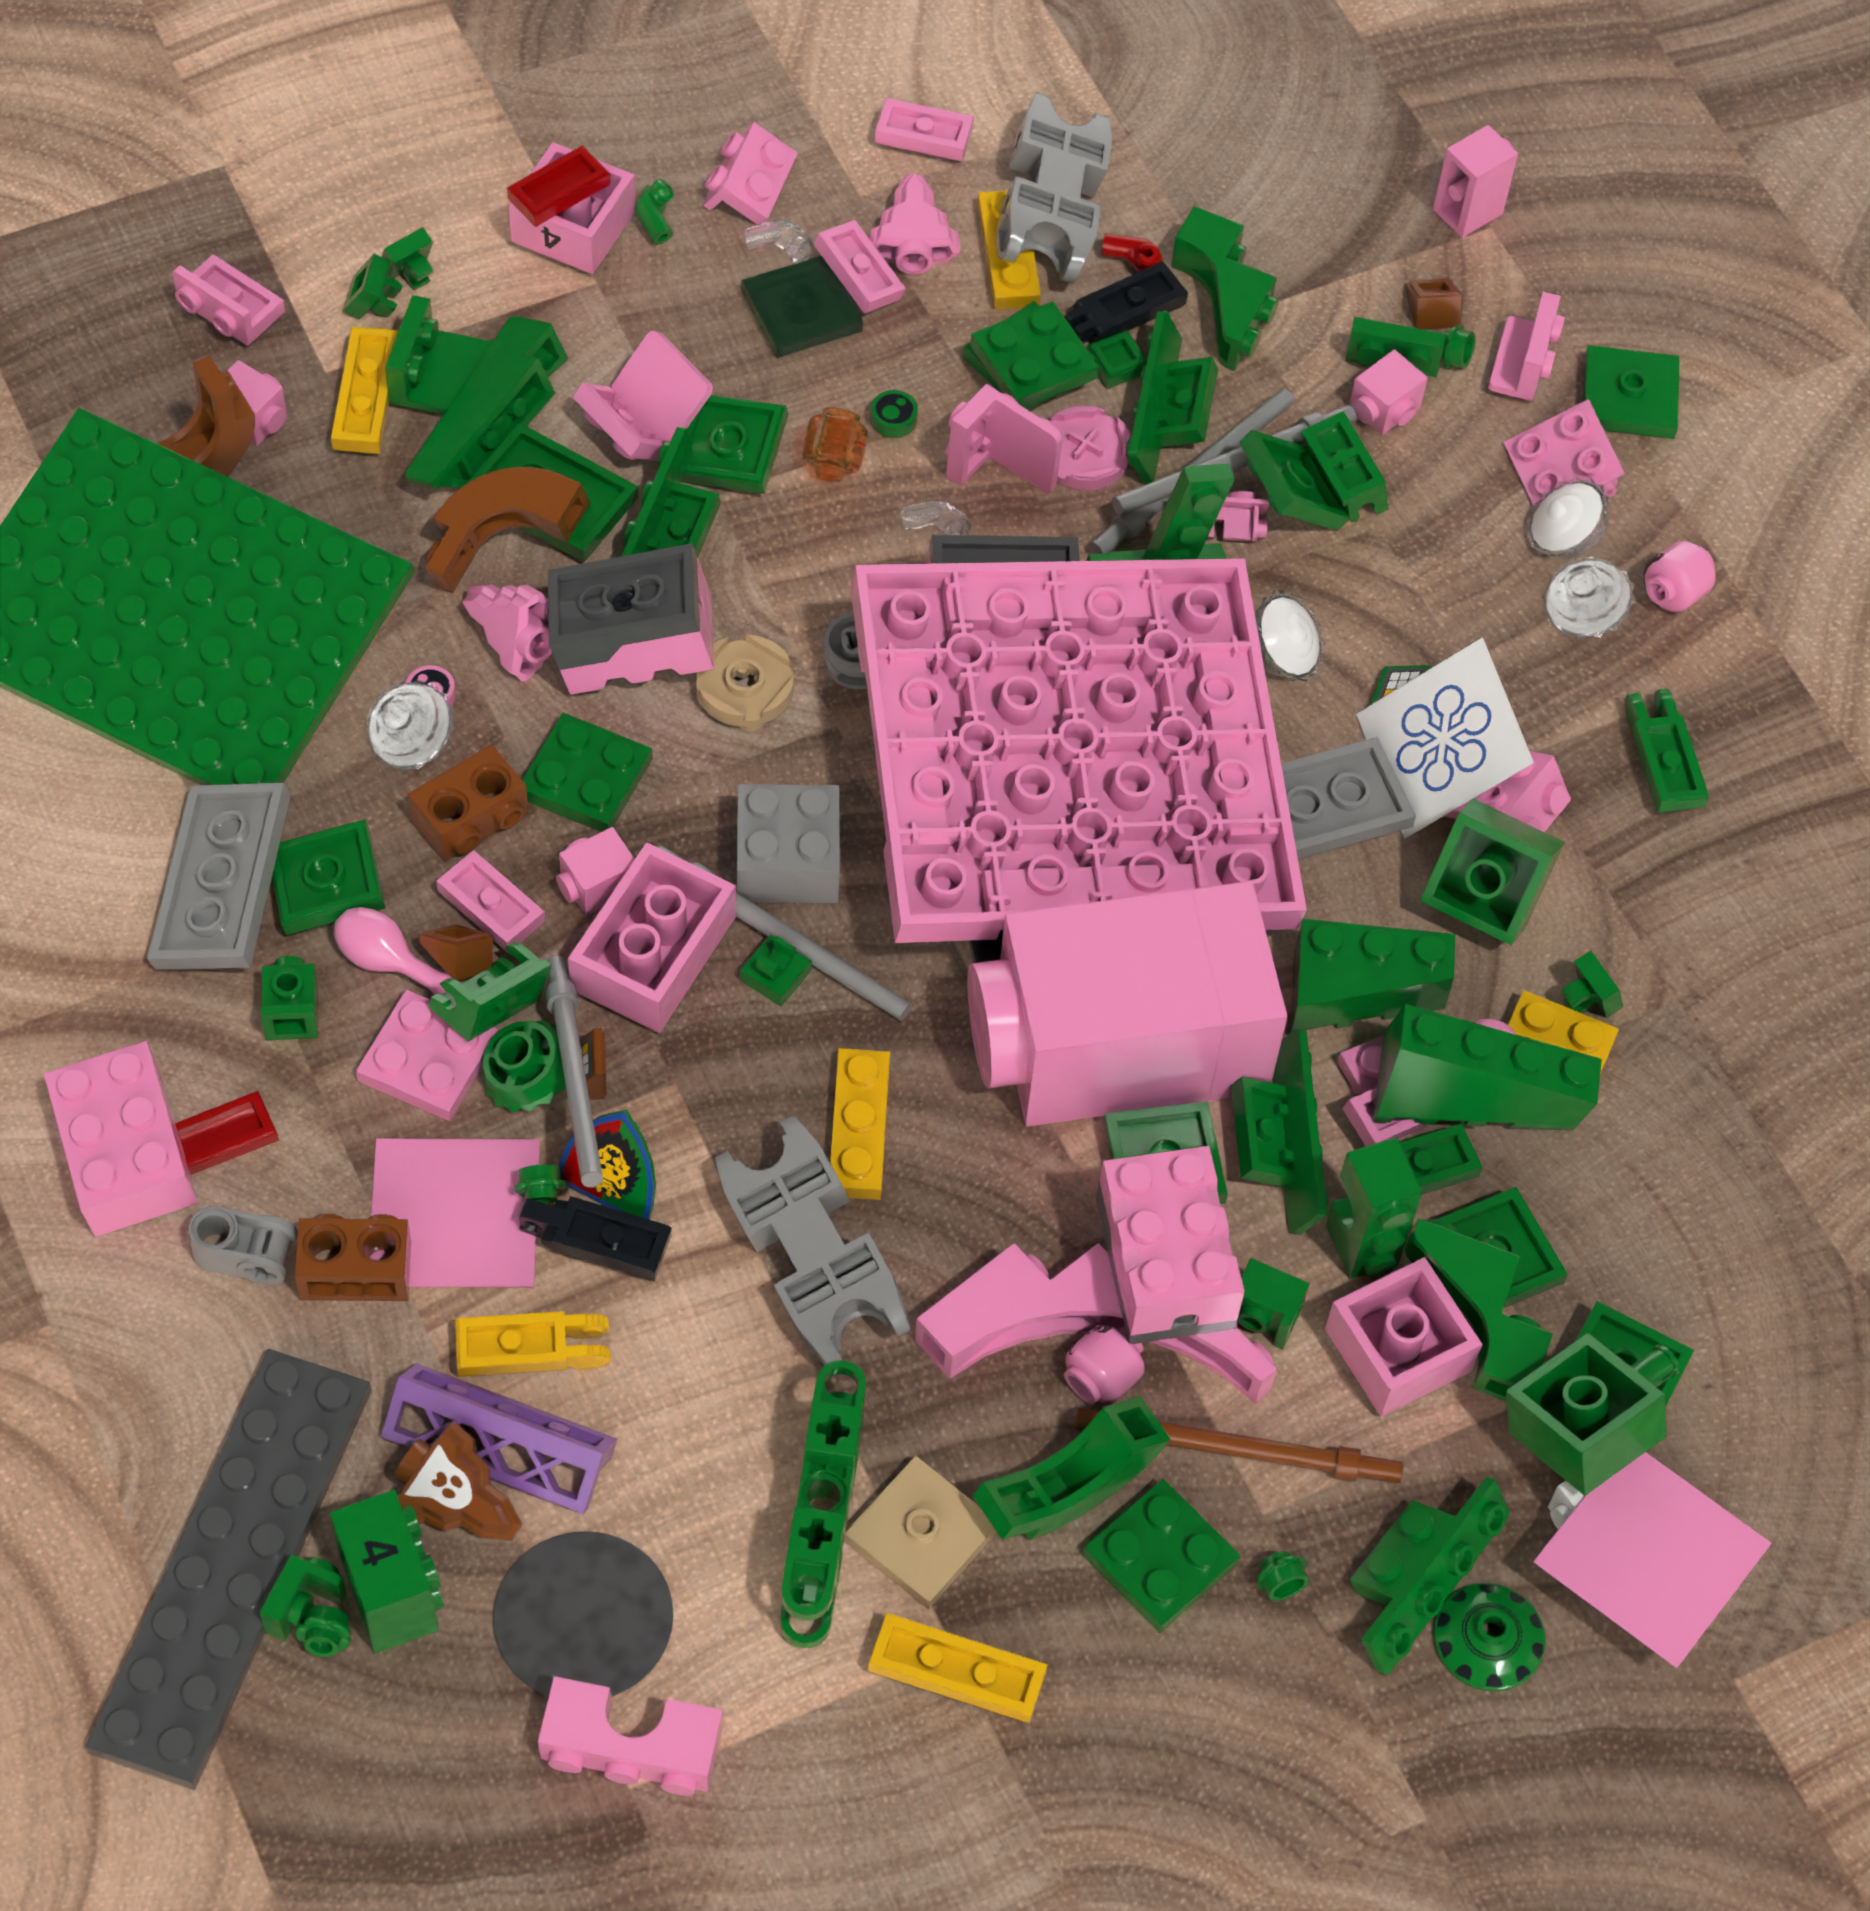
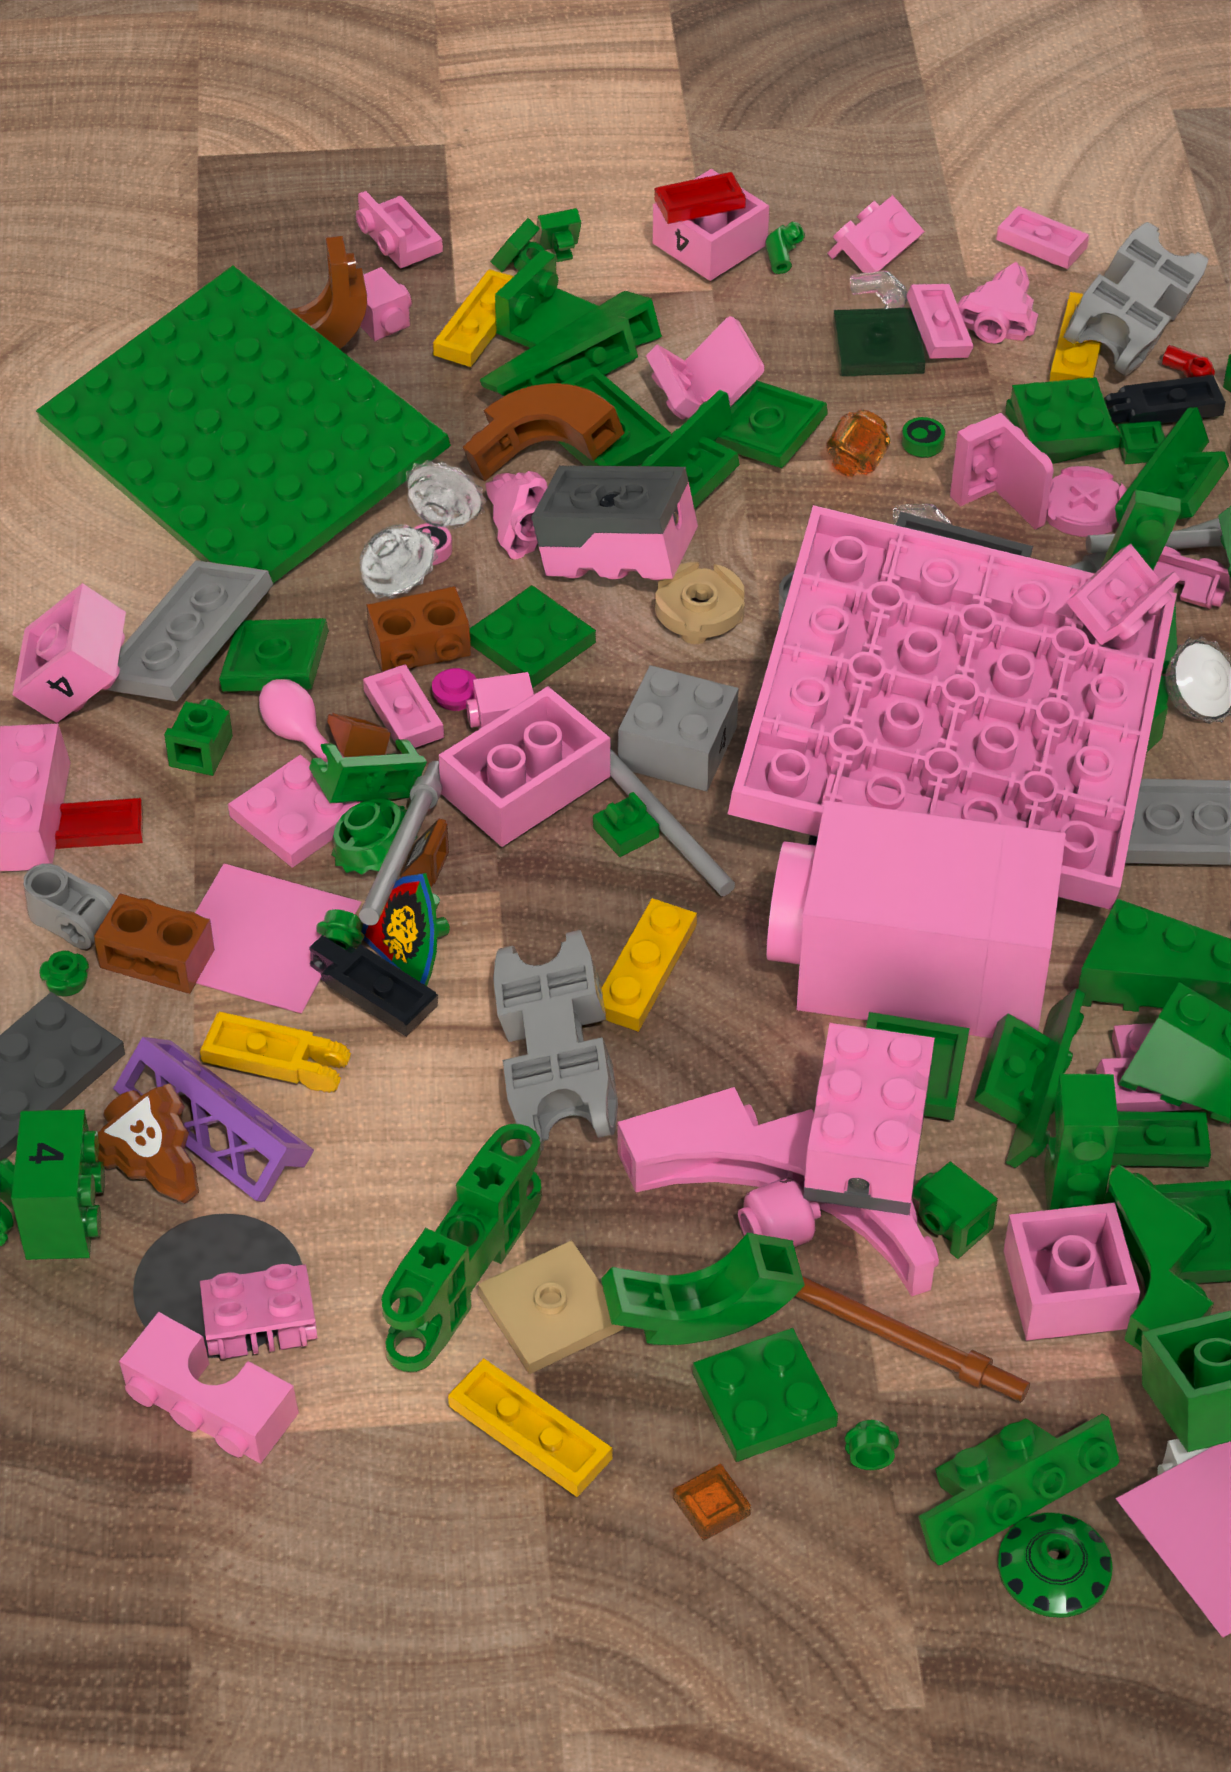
camera: 25 degrees right, 10 degrees down
none -> bright pink brick [12,583,126,723]
none -> green plate [39,950,89,997]
none -> bright pink hinge [200,1264,318,1360]
none -> clear piece [404,460,487,529]
none -> dark pink plate [432,668,477,711]
none -> clear orange tile [673,1463,751,1541]
none -> bright pink bracket [1066,543,1180,645]

